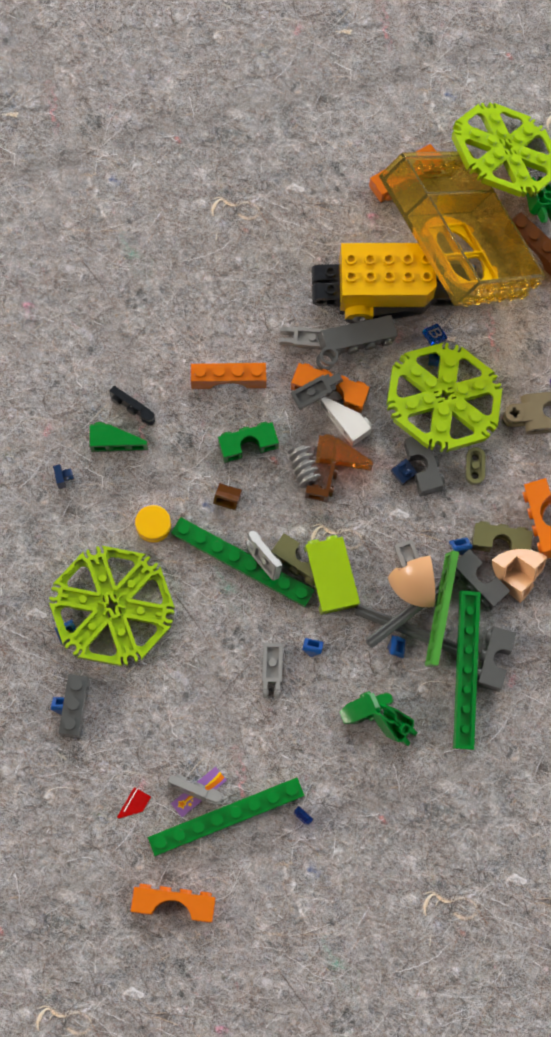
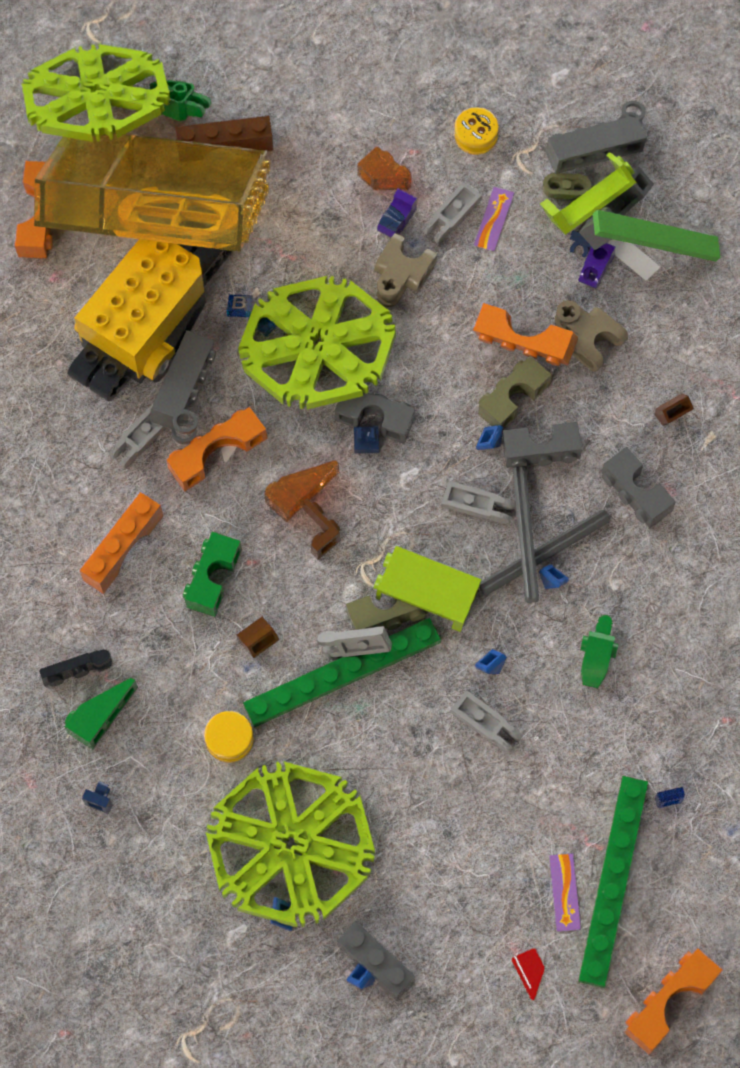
camera: 50 degrees left, 5 degrees down
light grey hinge [168,774,223,805] -> none
light grey piece [287,446,321,488] -> none
dark grey hinge [291,373,343,410] -> none
white slope [319,397,372,447] -> none
green hinge [373,703,417,746] -> none
light nougat brick [388,556,435,607] -> none
bright green tile [425,551,459,668] -> none
green plate [453,591,481,750] -> none
olive plate [465,447,486,485] -> none
light nougat brick [492,549,547,603] -> none

